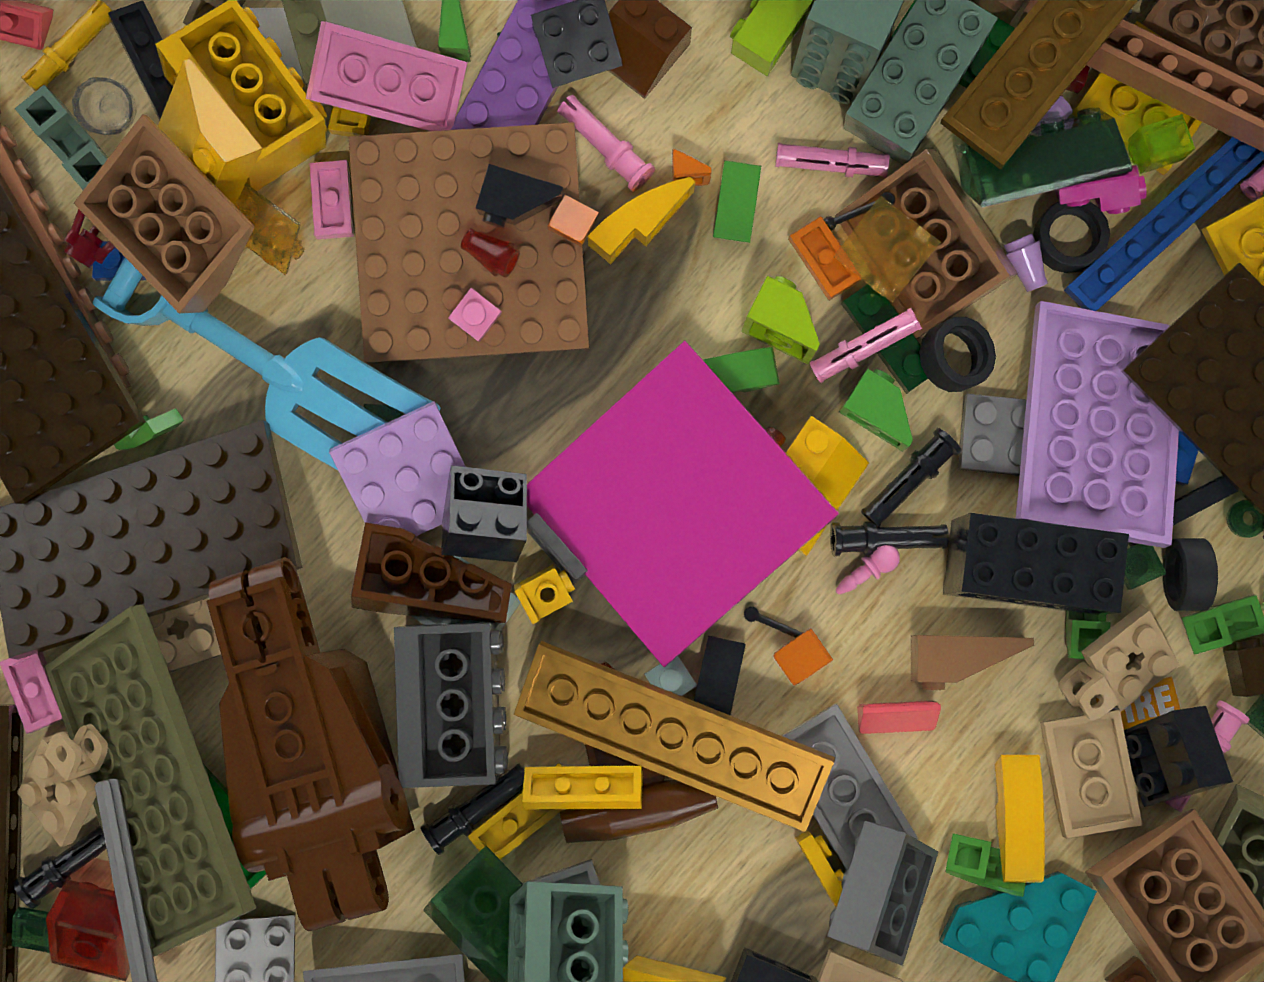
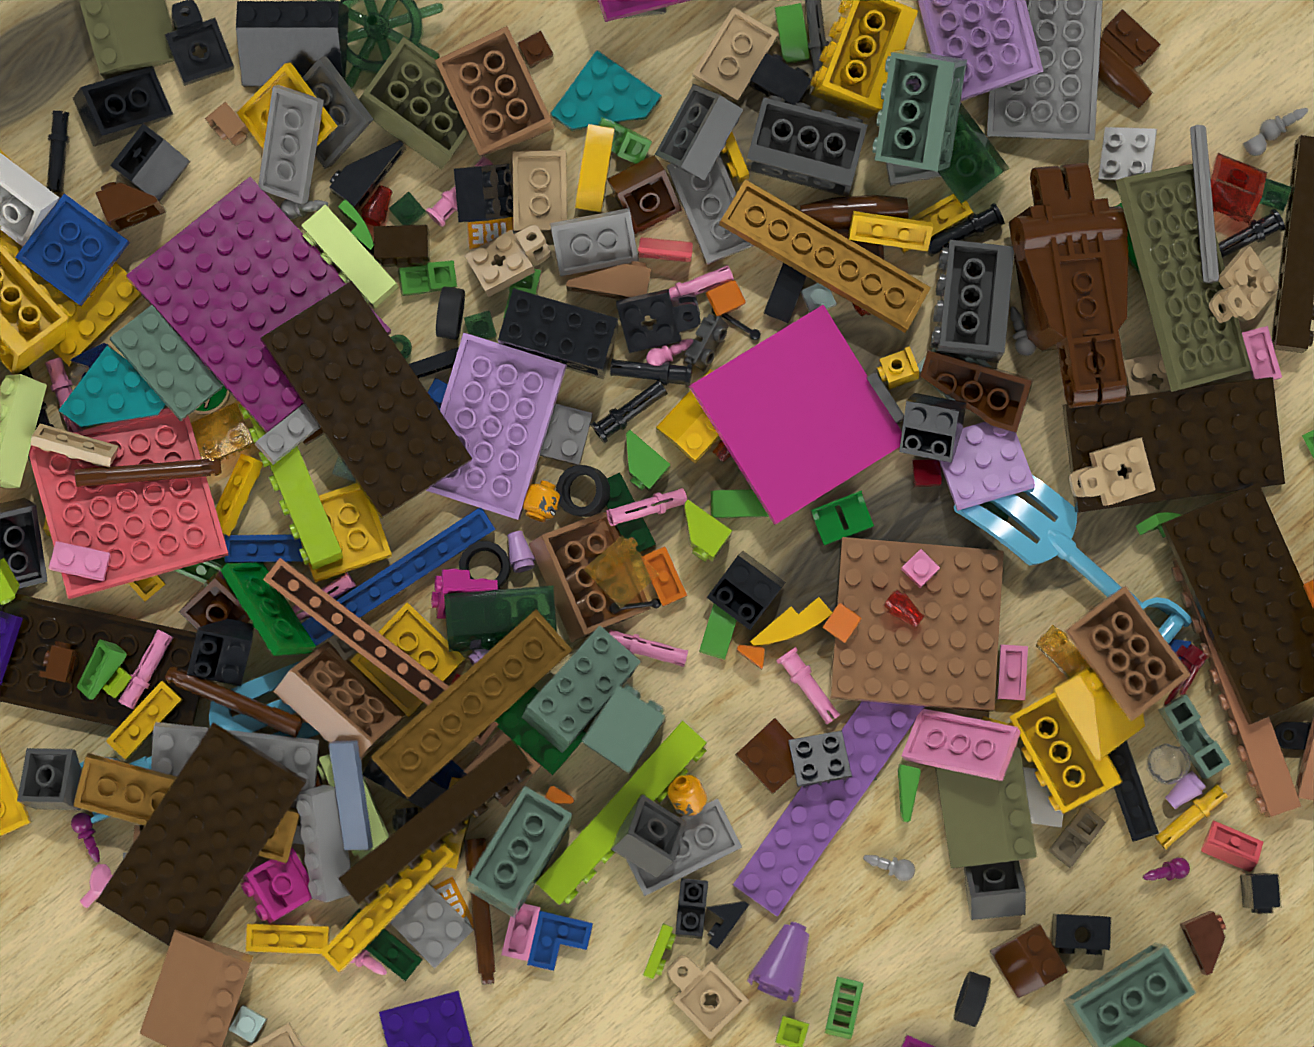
camera: 170 degrees left, 0 degrees up
black slope [475,164,564,228] -> none
clear neon green brick [1128,114,1195,174] -> none
none -> light orange head [523,480,560,522]
none -> light grey plate [550,208,639,276]
none -> reddish brown slope [607,155,682,234]
none -> black plate [616,289,701,353]
none -> bright pink pin [669,265,734,300]
none -> dark grey hinge [684,314,729,372]
none -> black slope [707,550,786,630]
none -> dark grey brick [746,96,868,197]
none -> green piece [810,490,874,546]
none -> dark red slope [912,459,942,487]
none -> light grey bar [1010,307,1037,356]
none -> tan plate [1069,438,1155,506]
none -> lavender cone [1165,770,1206,809]

